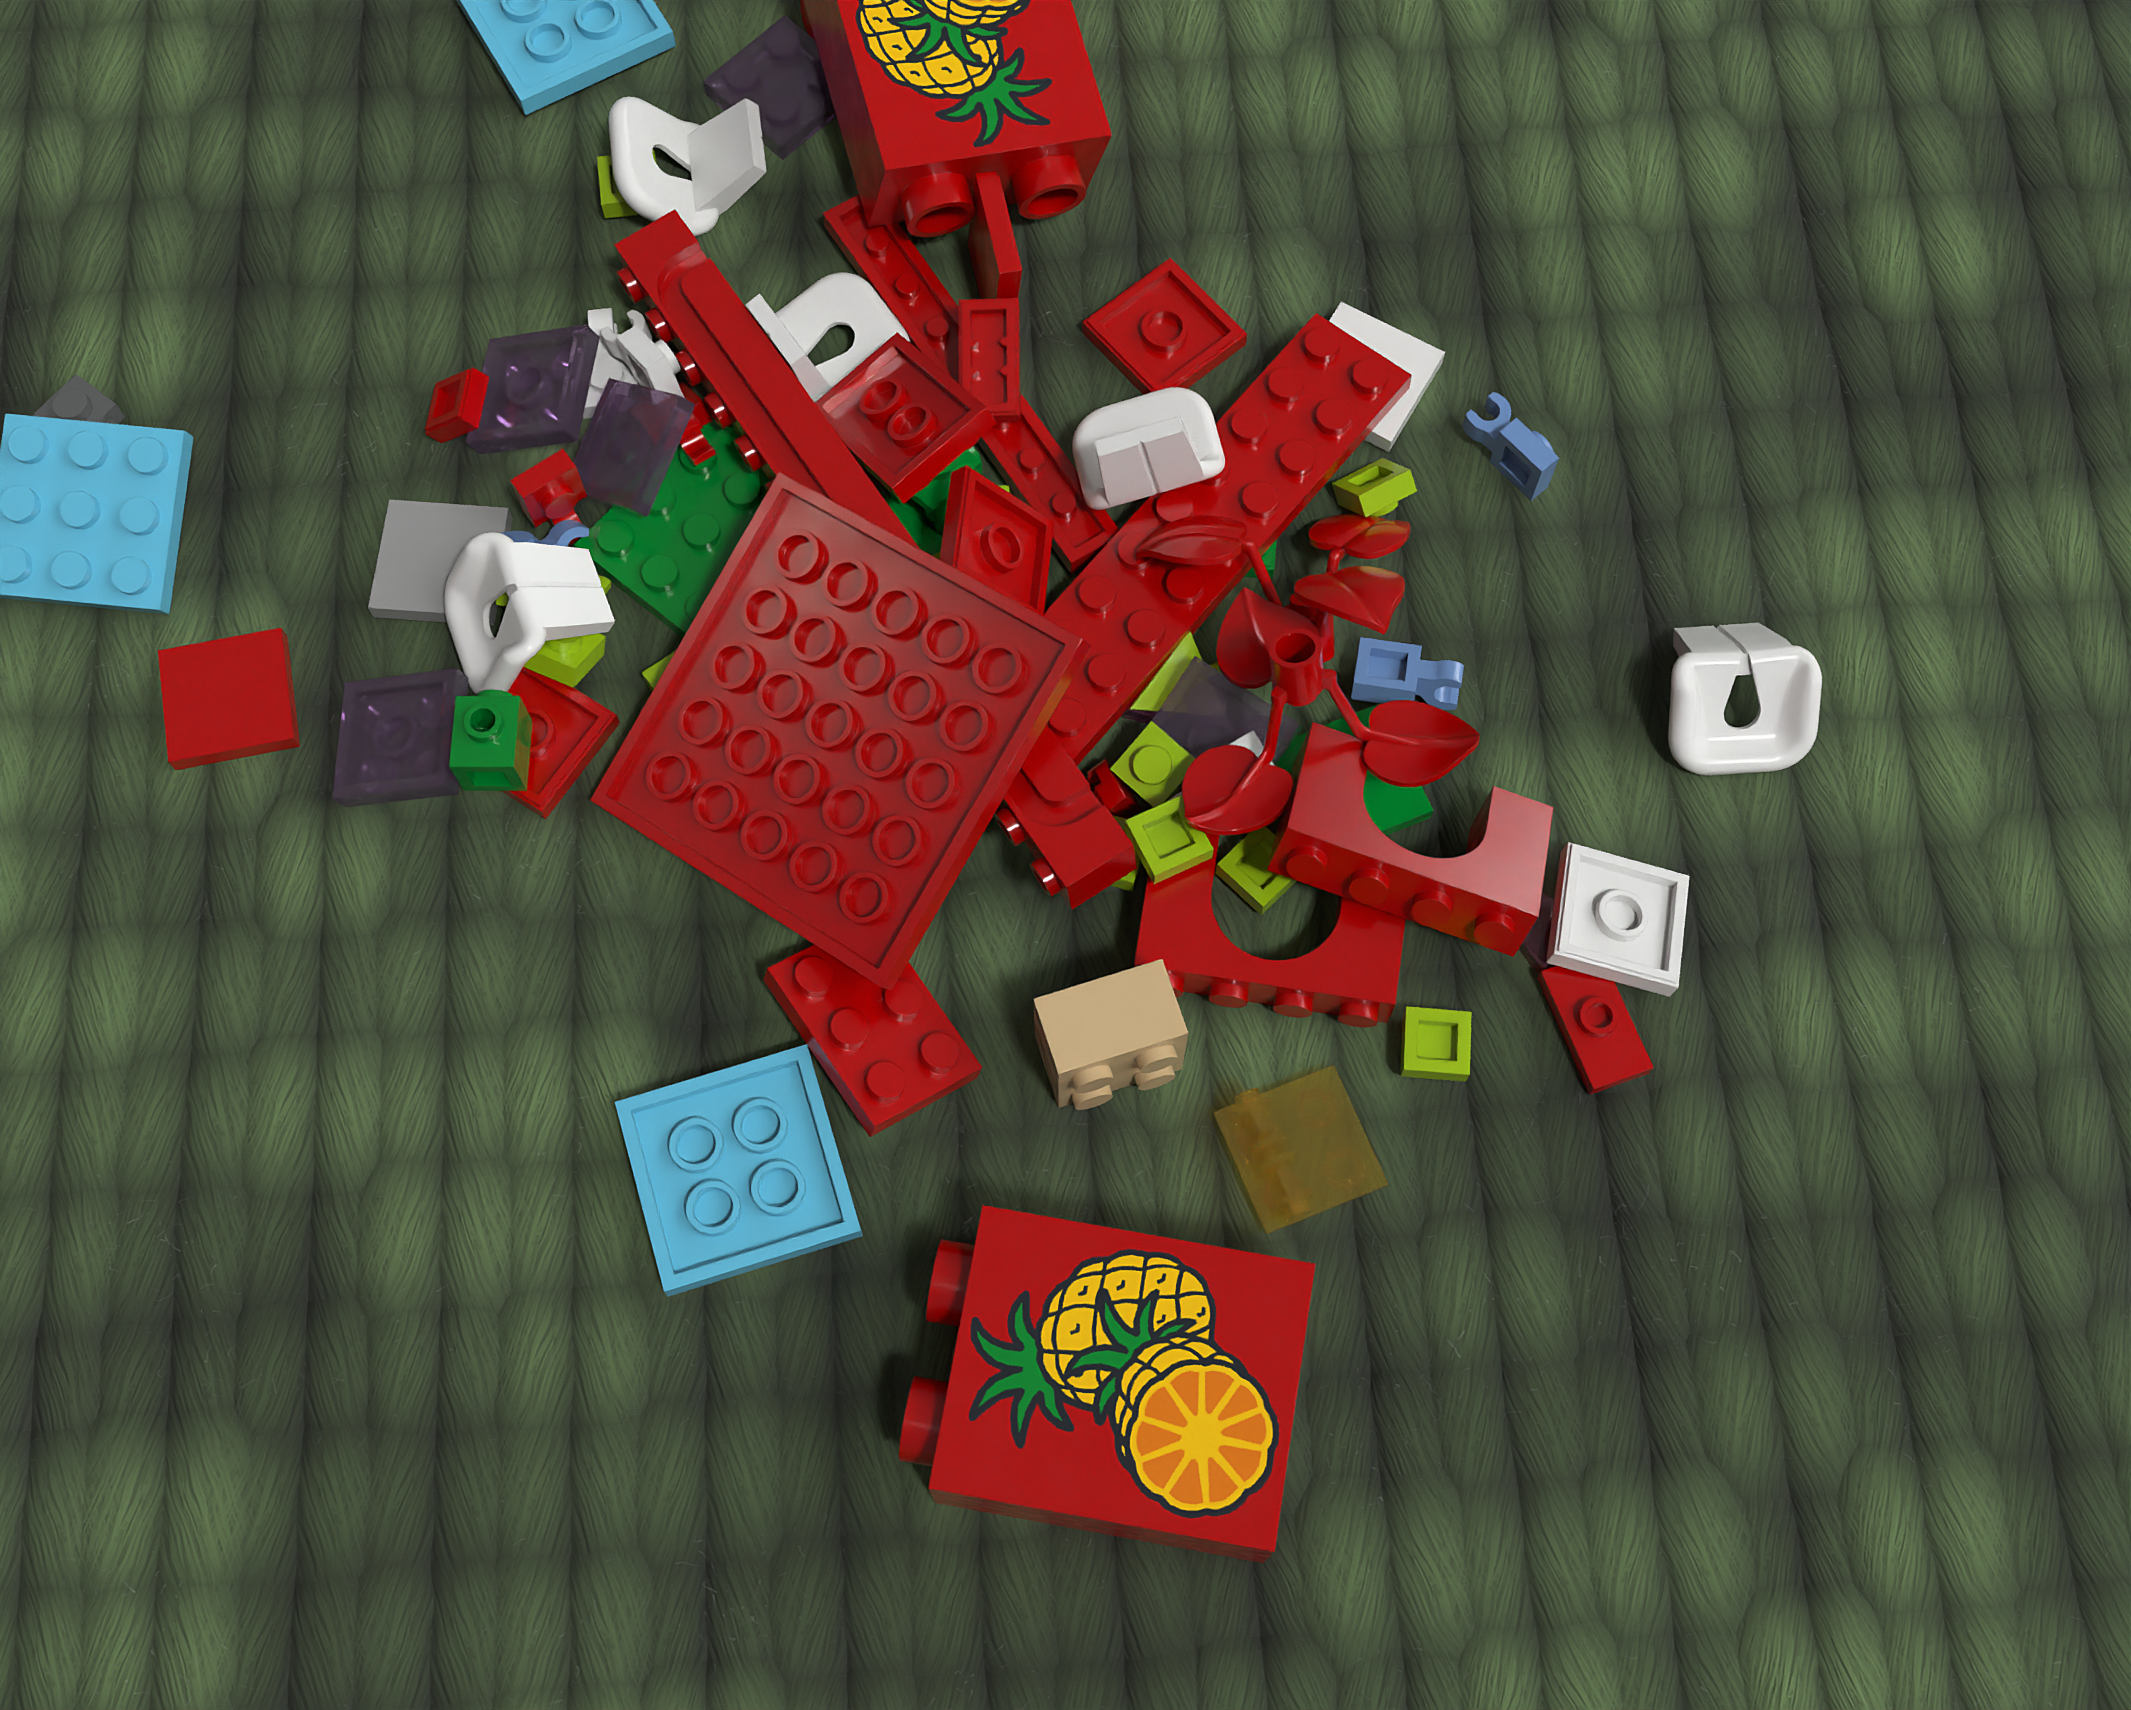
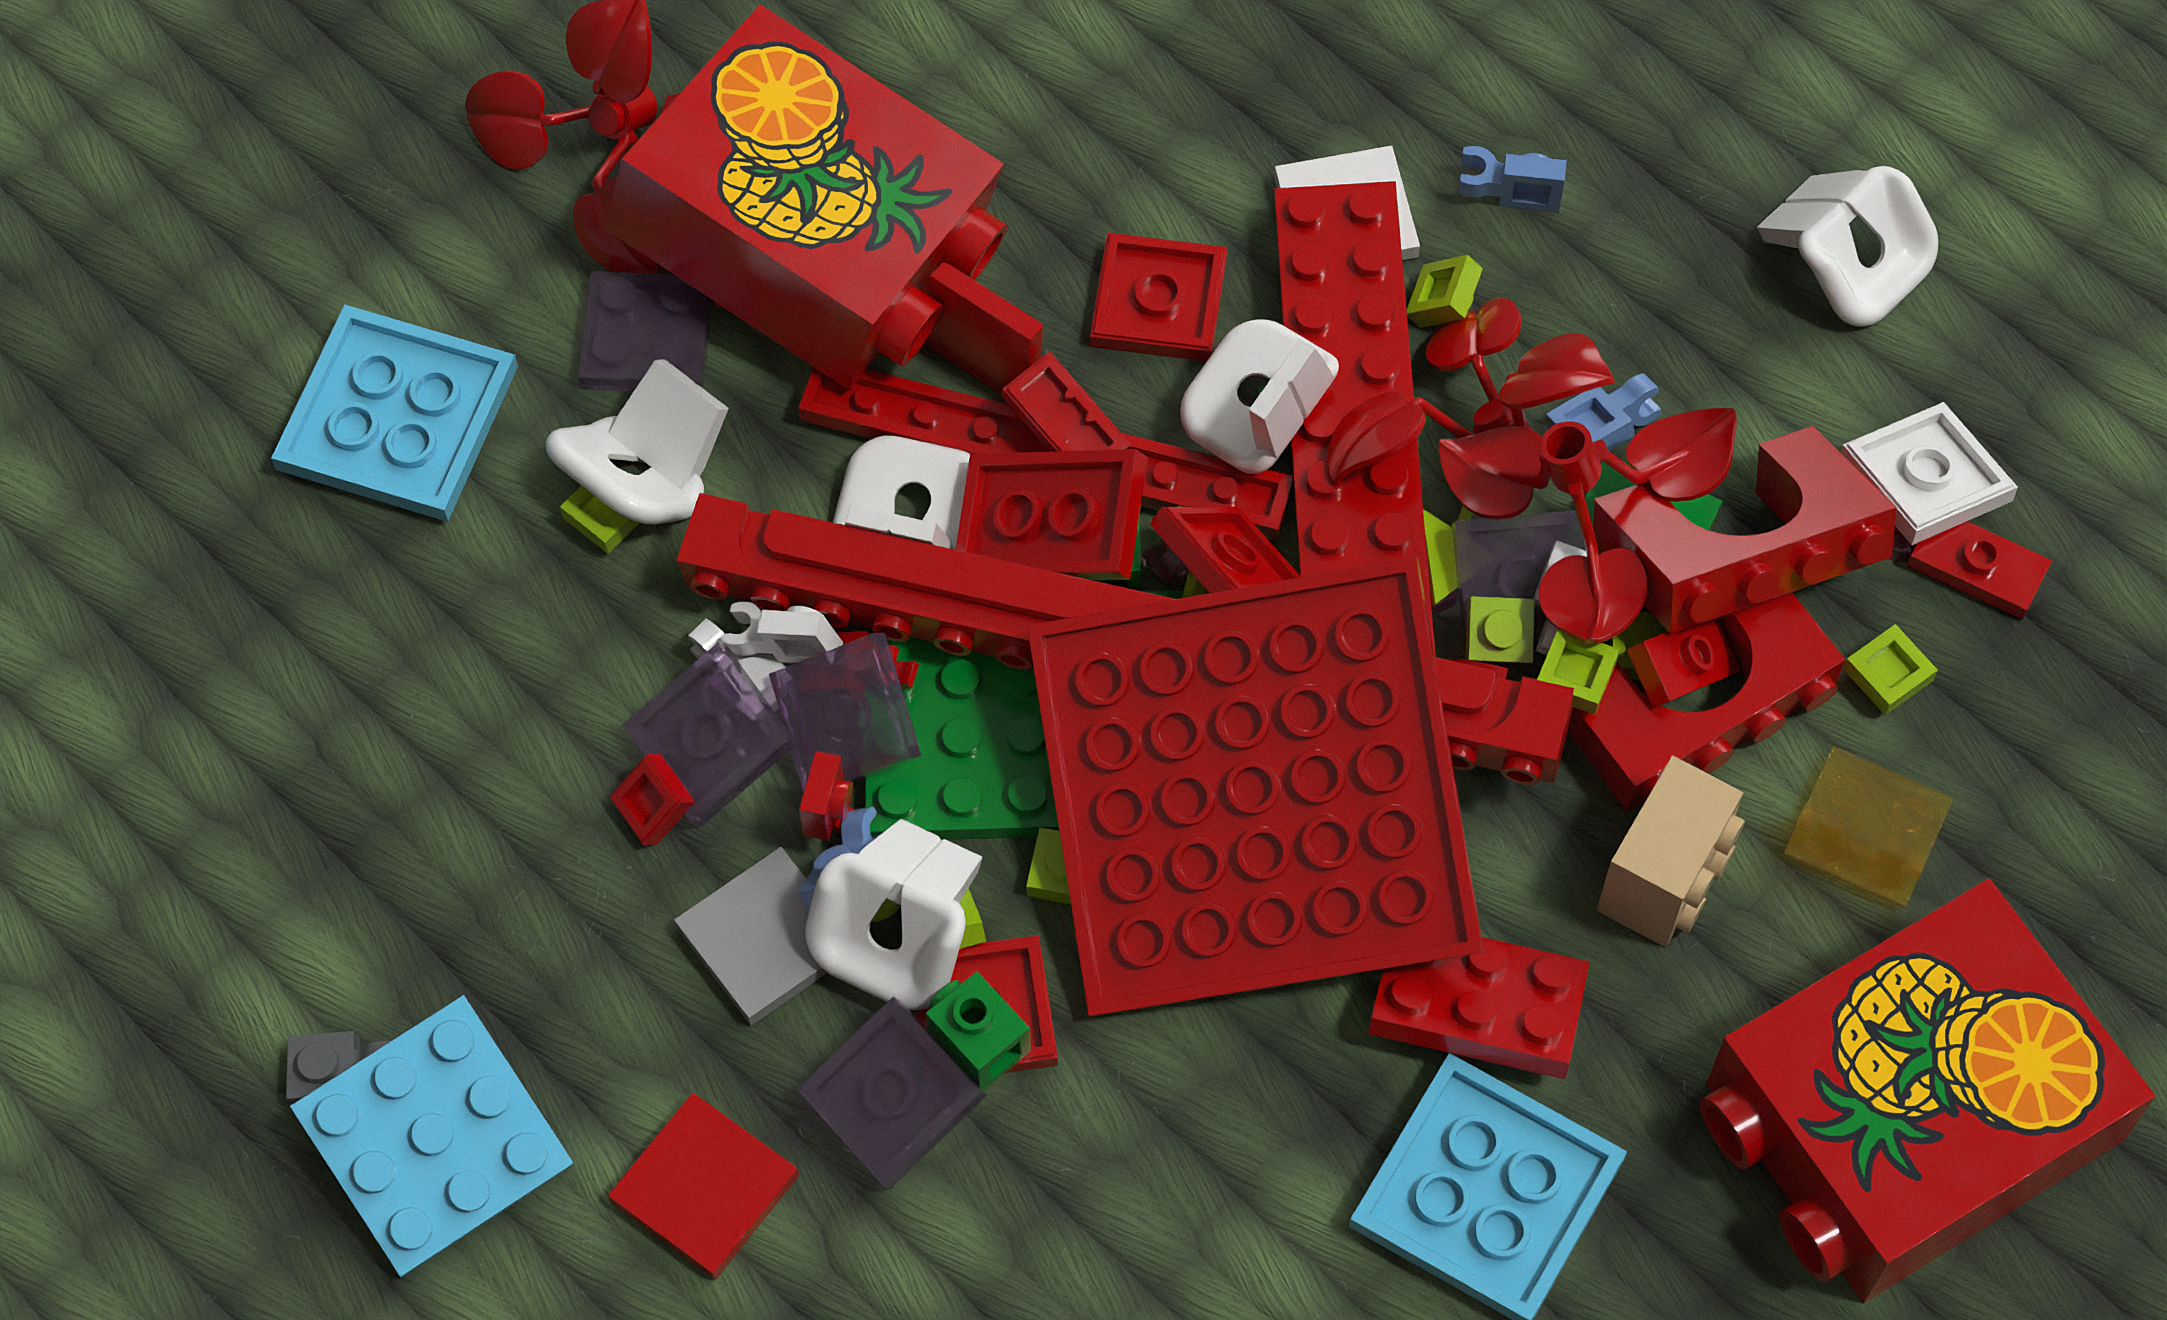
camera: 40 degrees left, 5 degrees down
none -> red plate [1627,618,1741,708]

